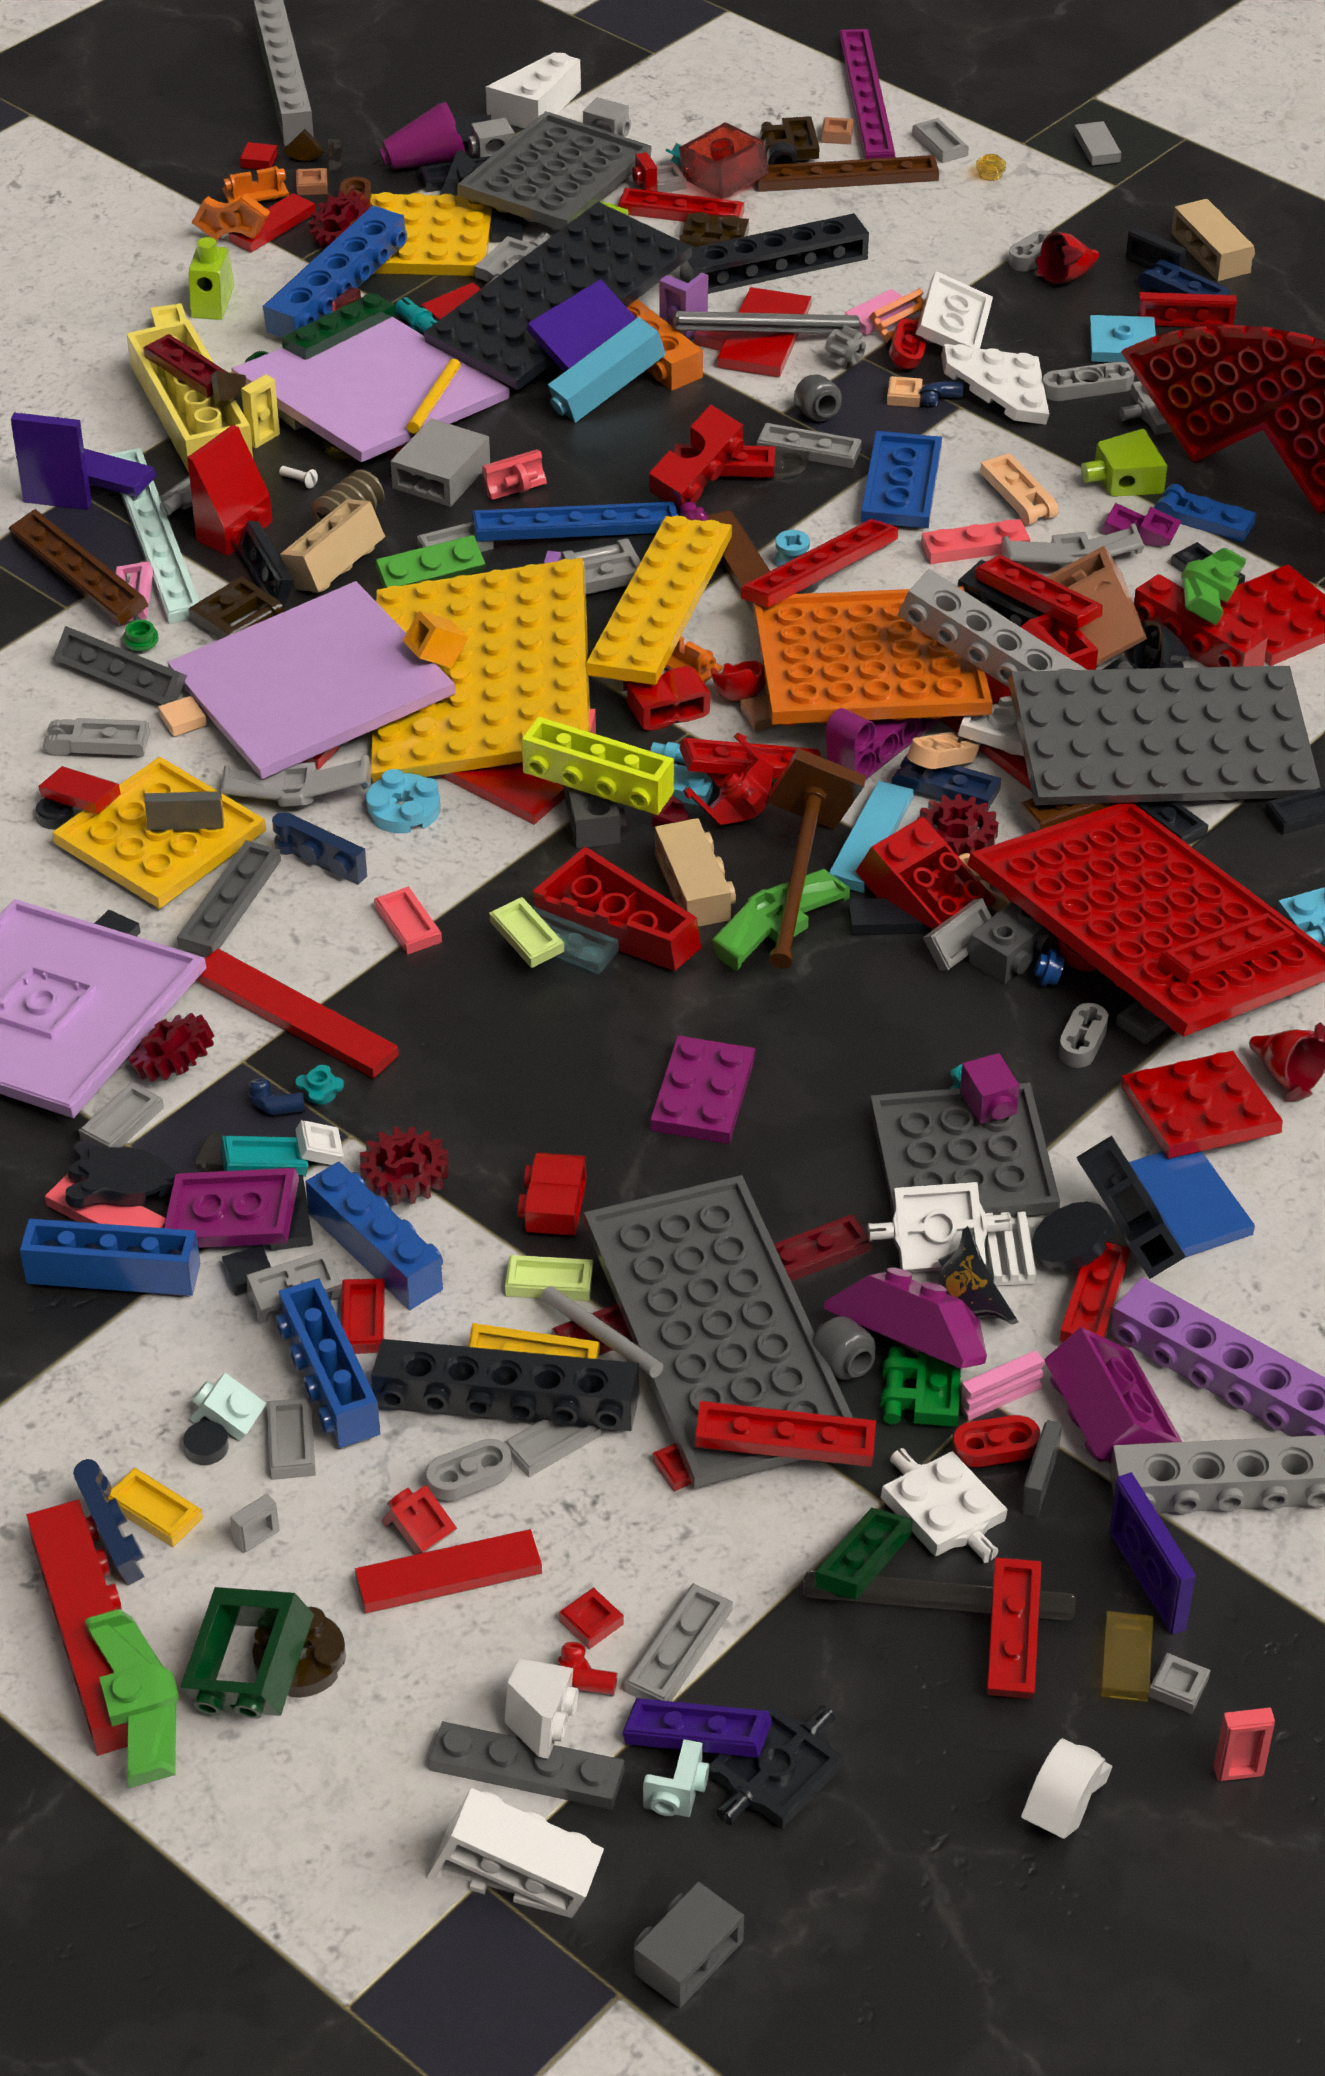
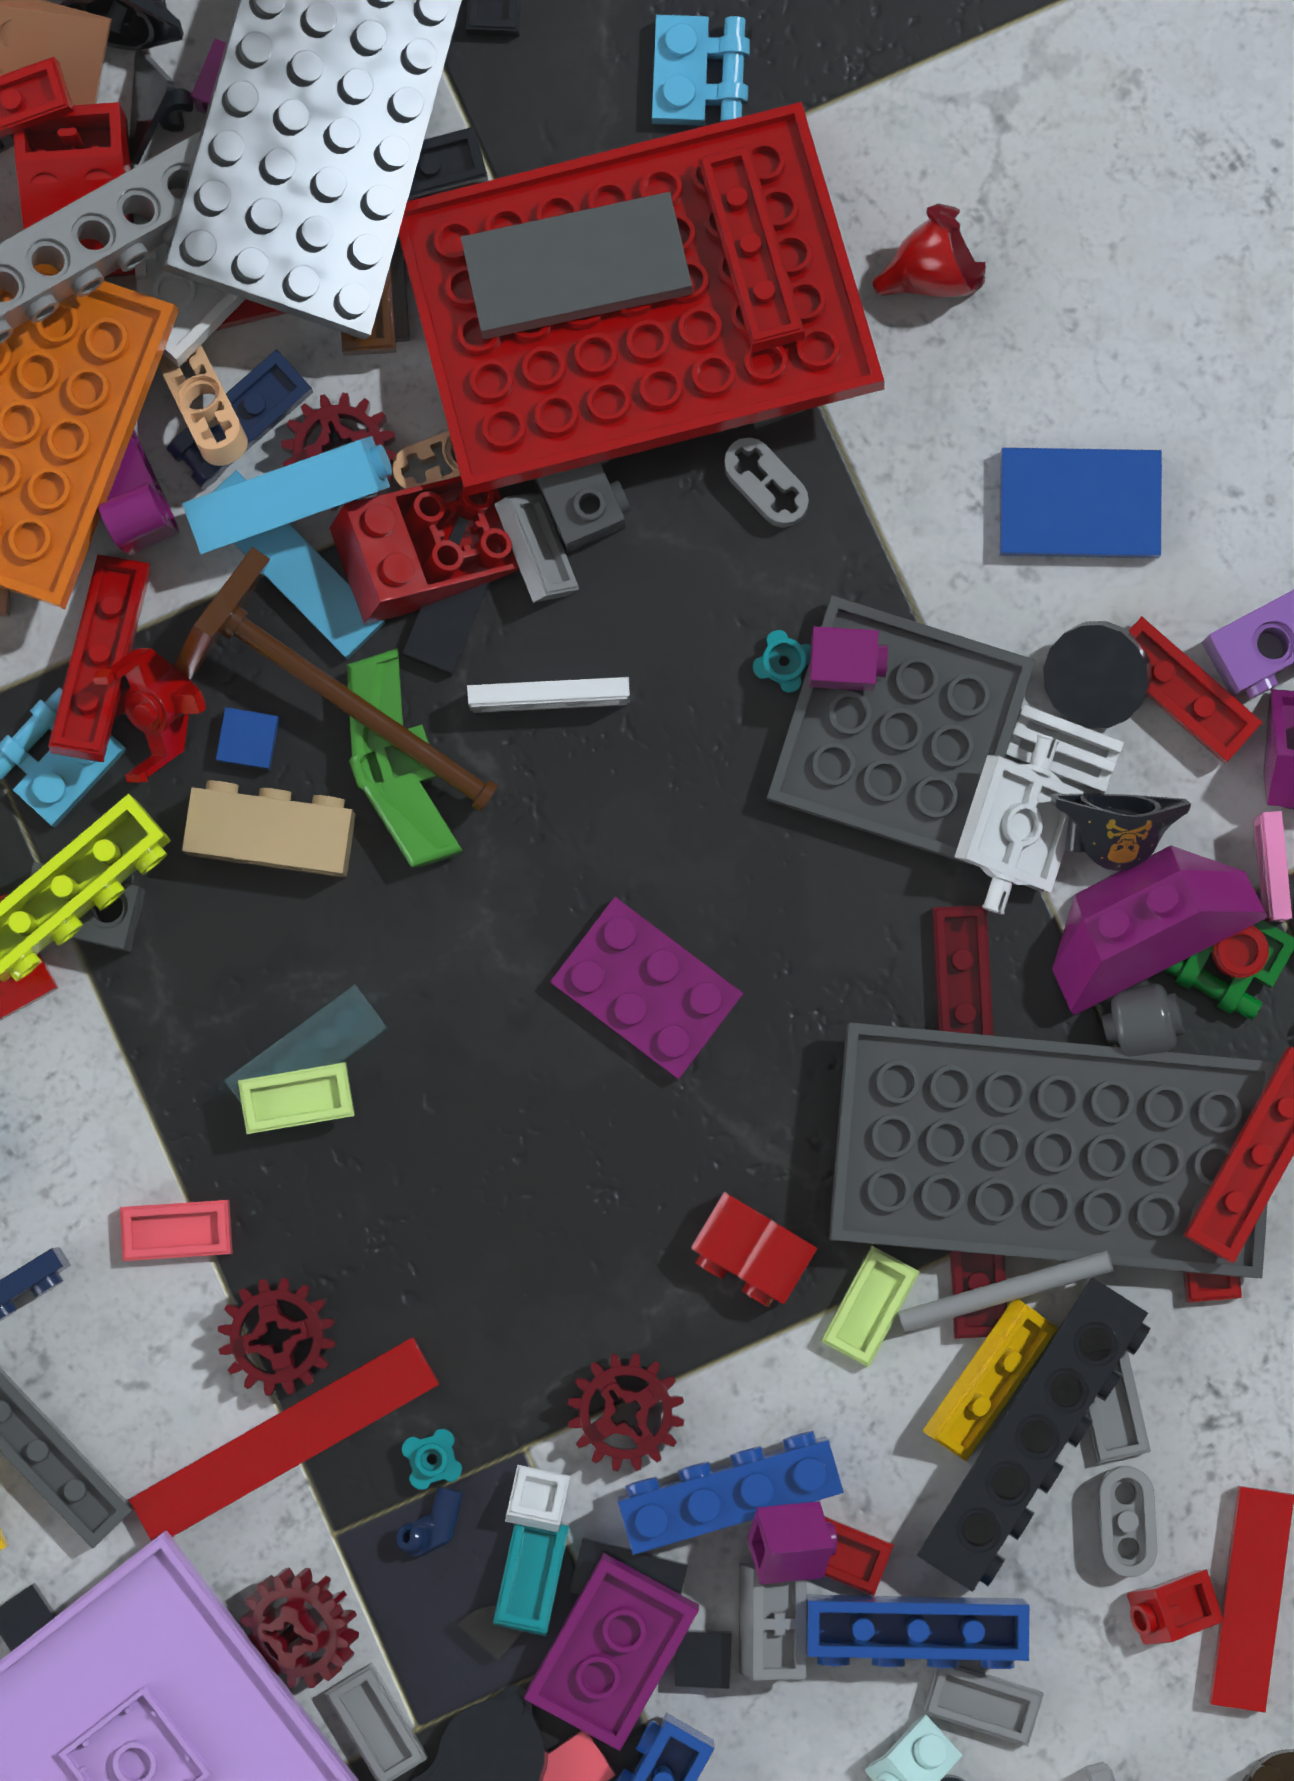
camera: 65 degrees left, 40 degrees up
red wedge [532,846,701,971] -> none
dark red tile [652,796,689,827] -> none
blue plate [1034,948,1065,987] -> none
black arch [1076,1135,1186,1279] -> none
red plate [1121,1051,1283,1159] -> none
none -> medium azure brick [182,436,392,554]
none -> blue tile [216,707,280,771]
none -> dark red gear [217,1277,337,1396]
none -> dark grey tile [461,192,693,340]
none -> white tile [467,677,630,713]
none -> magenta brick [747,1501,837,1585]
none -> red tile [1212,926,1269,979]

